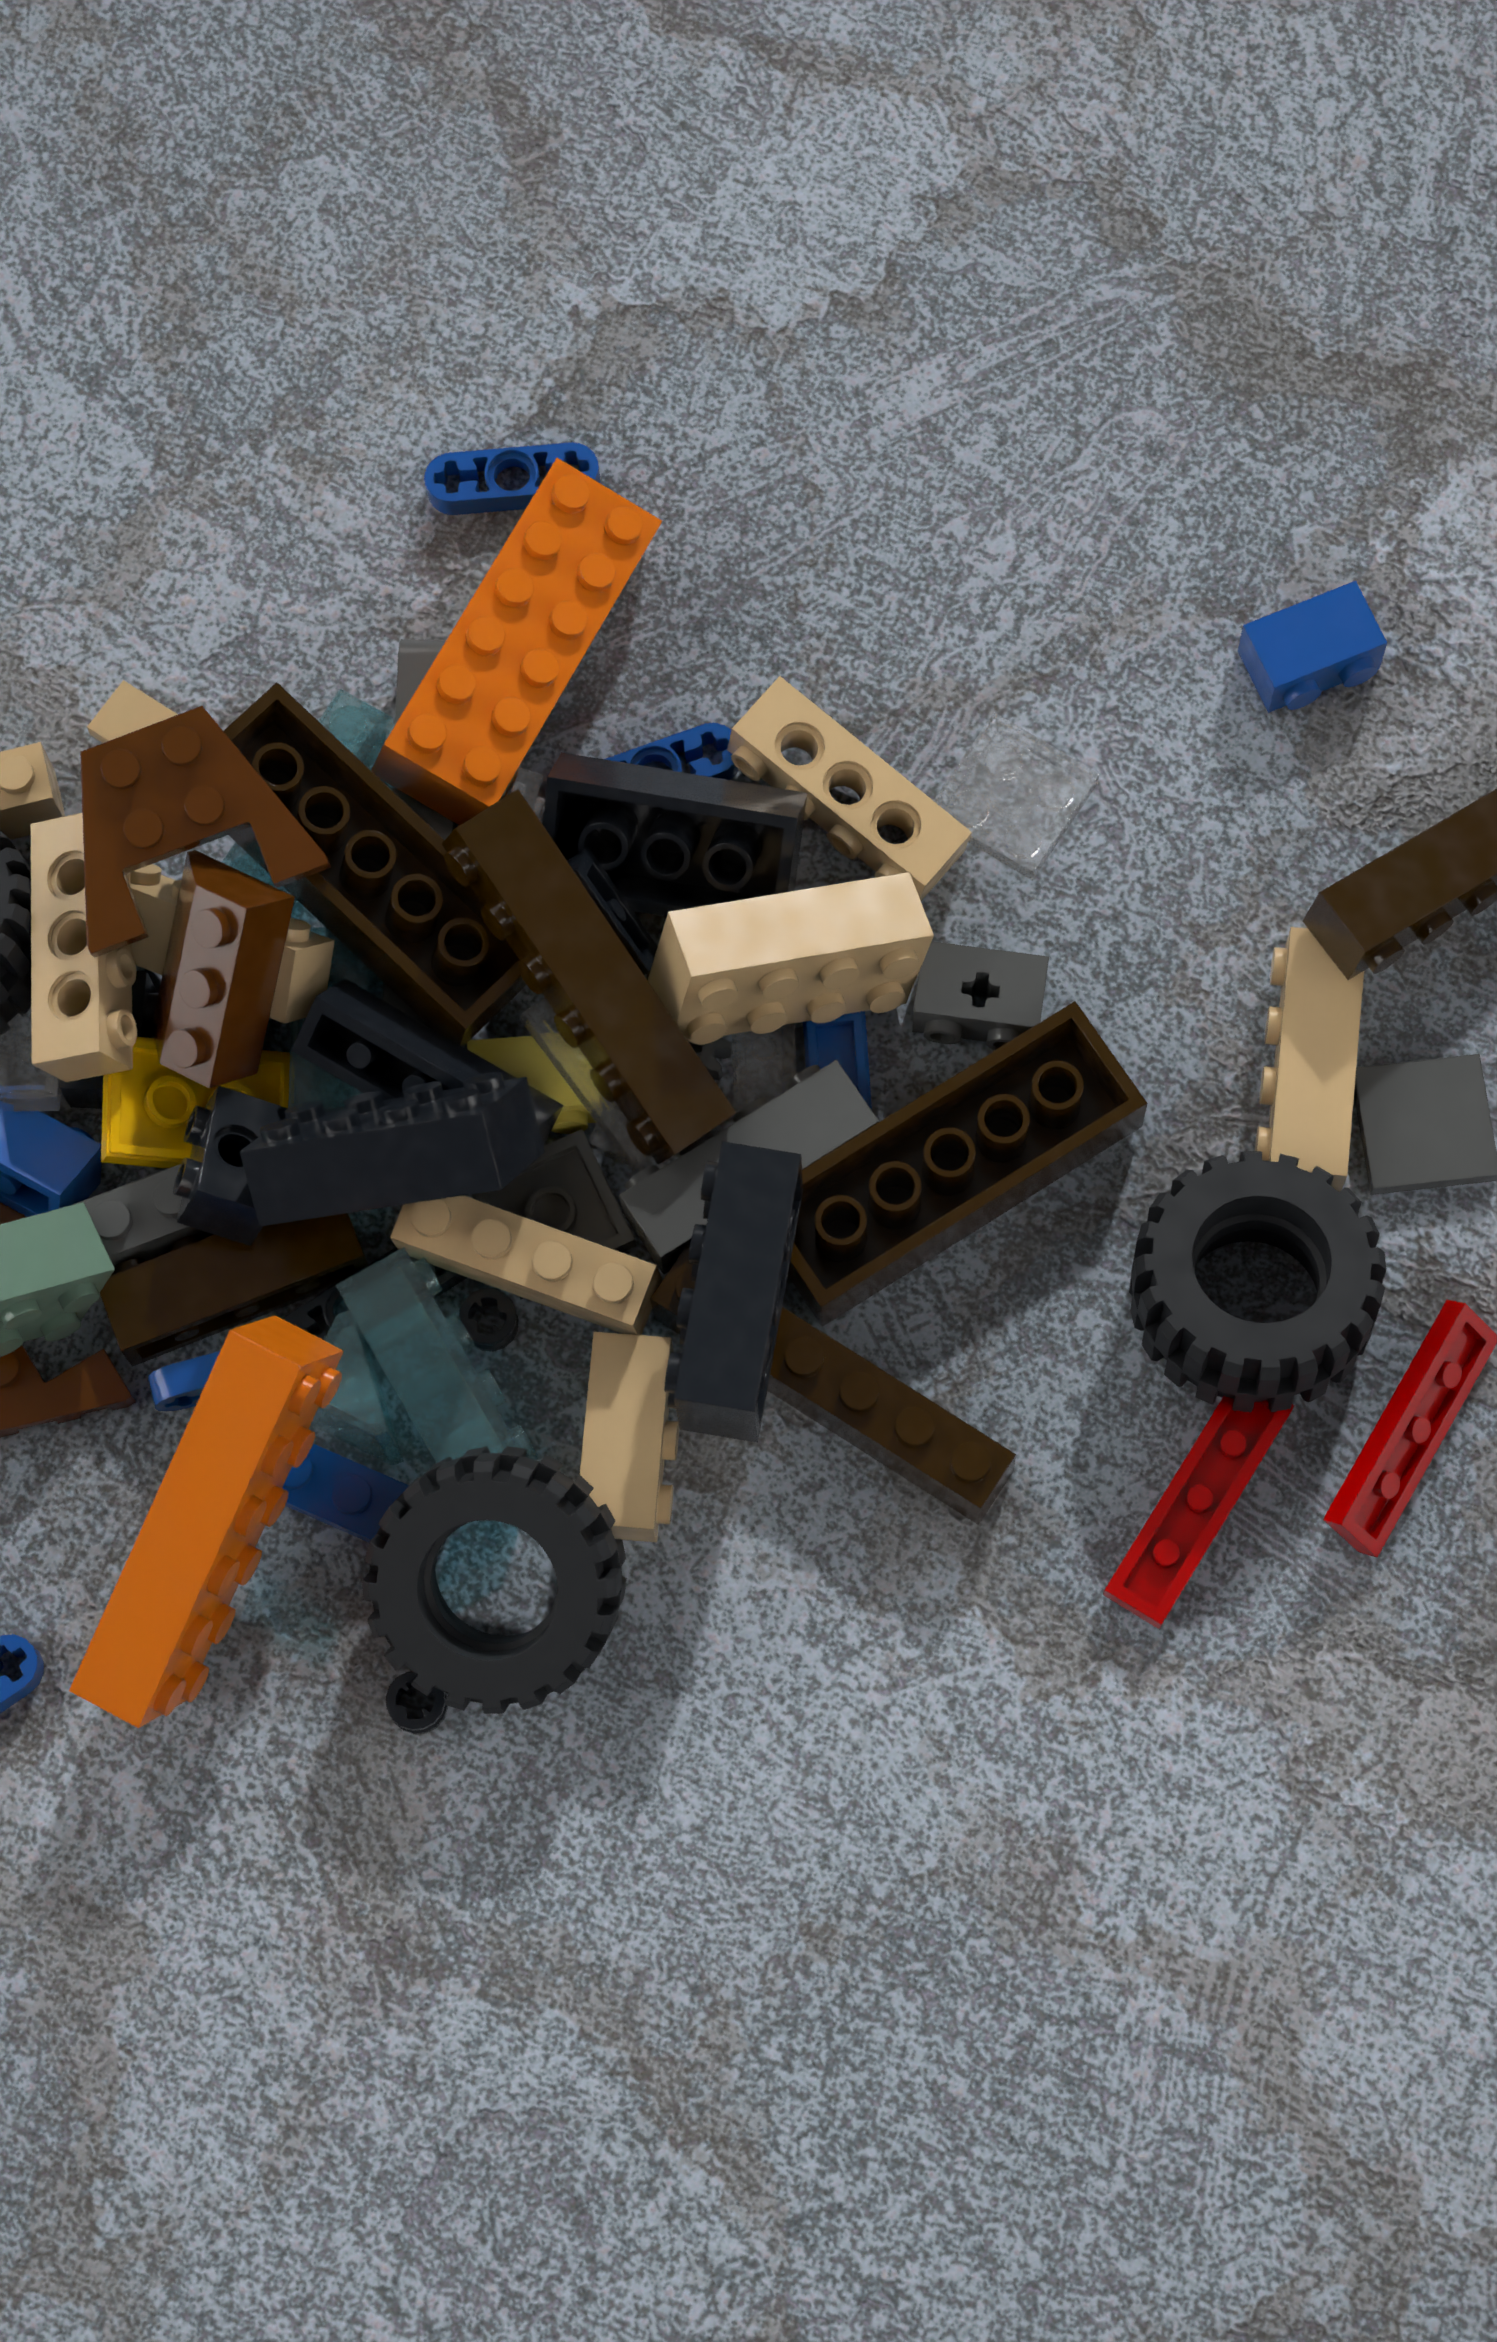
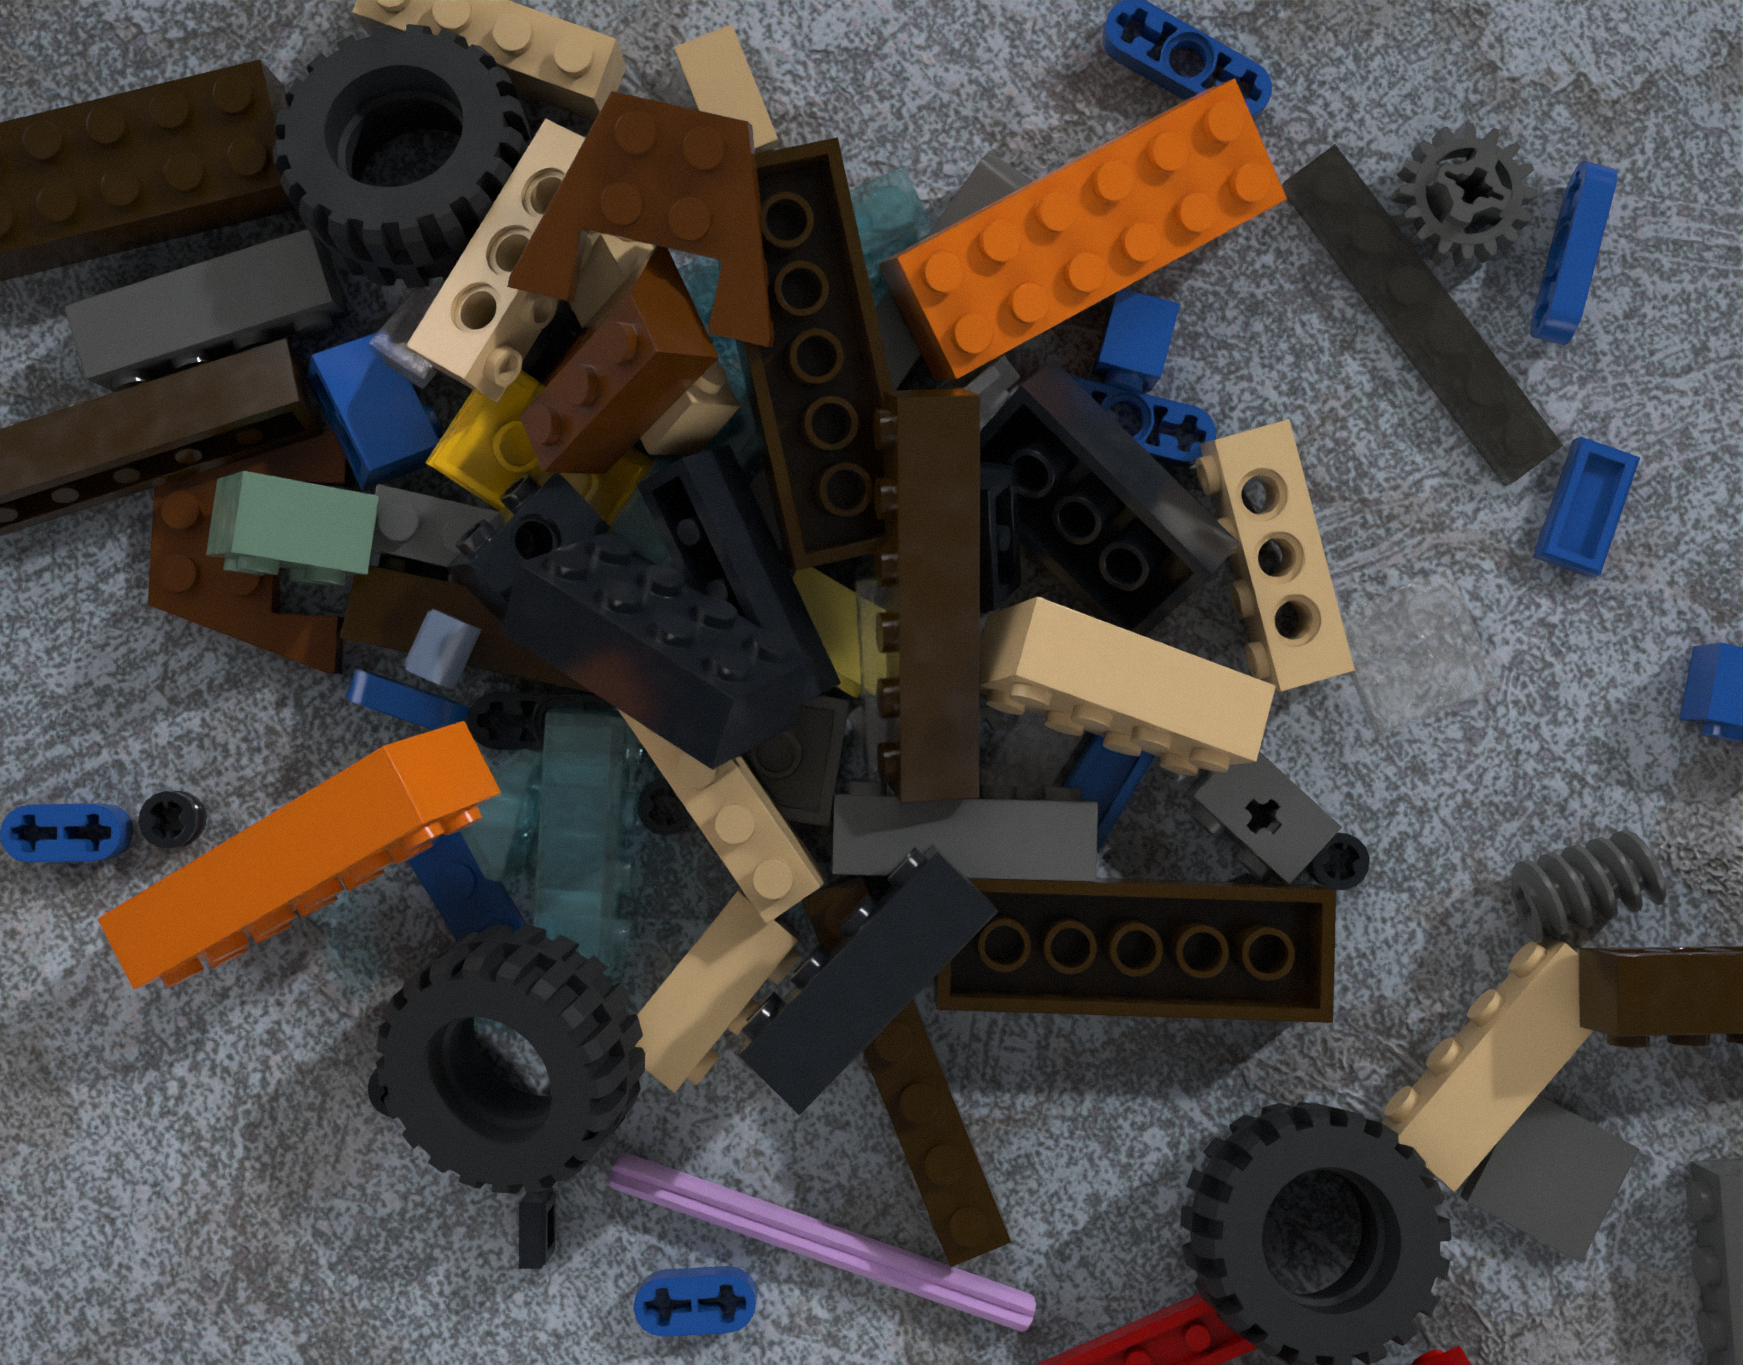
camera: 30 degrees right, 15 degrees up
none -> black bush [138,790,207,848]
none -> sand blue brick [403,609,482,690]
none -> black tile [519,1188,556,1269]
none -> lavender axle [608,1152,1036,1332]
none -> blue beam [634,1266,758,1337]
none -> blue brick [1091,288,1180,393]
none -> clear smoke plate [1282,144,1563,486]
none -> black bush [1306,832,1370,890]
none -> dark grey gear [1392,123,1538,267]
none -> dark grey piece [1511,829,1666,942]
none -> blue beam [1530,161,1617,346]
none -> blue tile [1533,436,1640,578]

